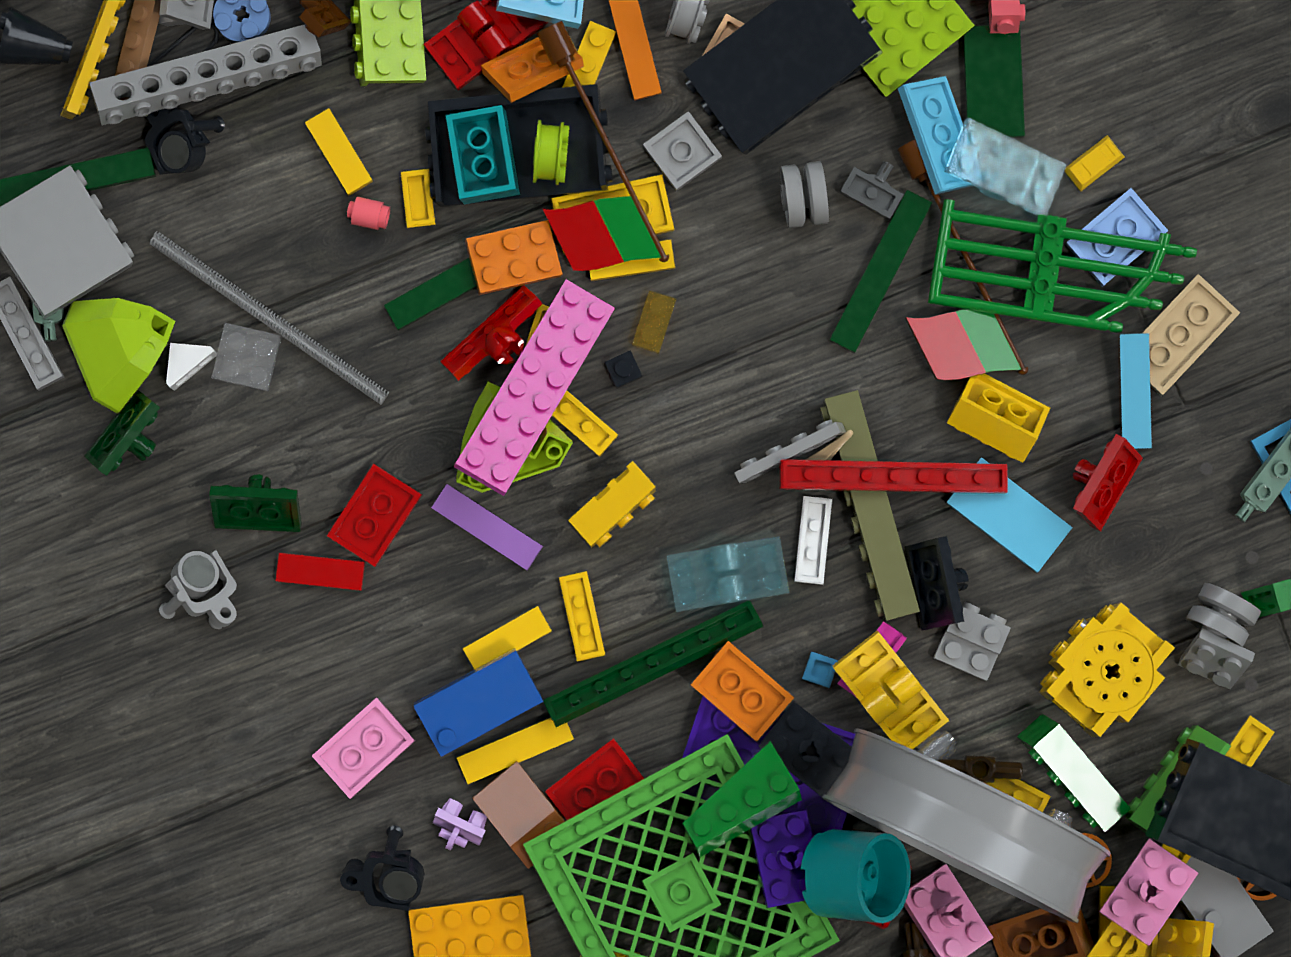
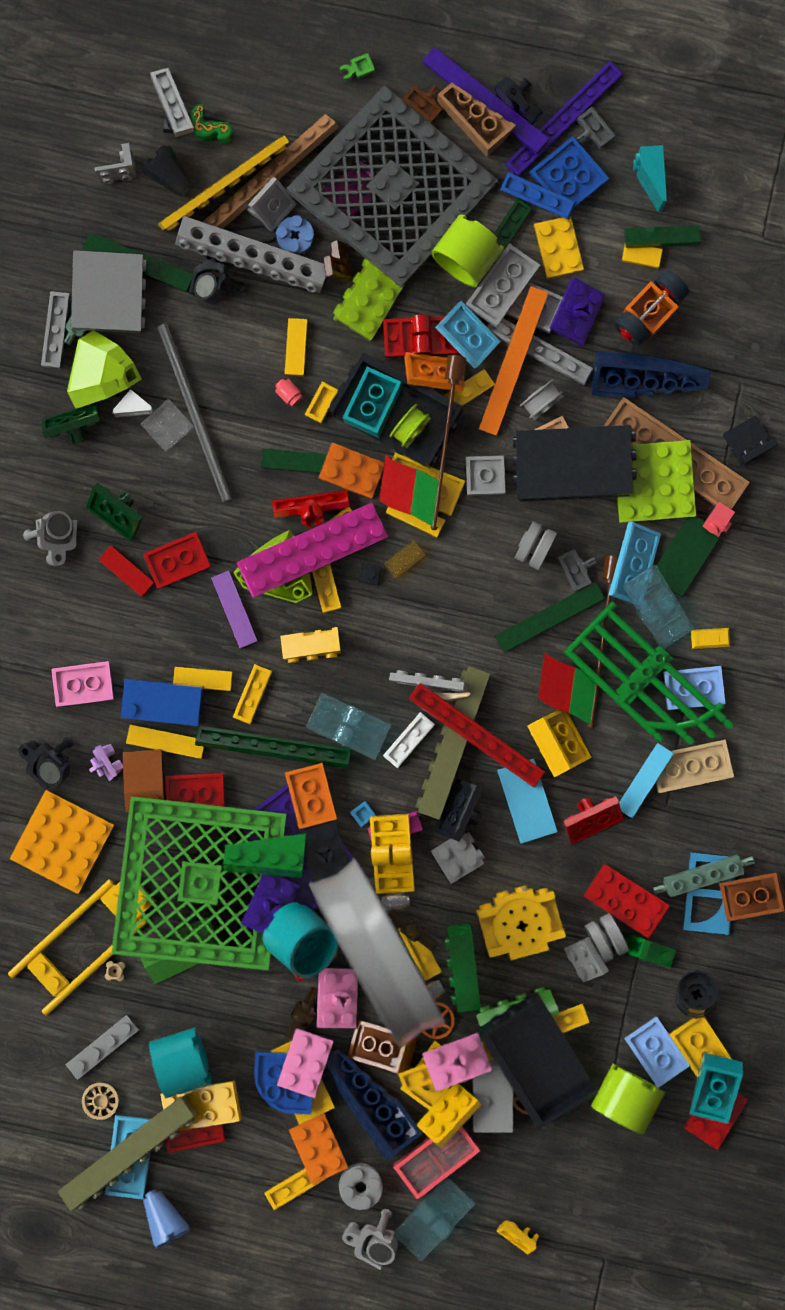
camera: 30 degrees right, 0 degrees up
none -> red plate [584,864,670,939]

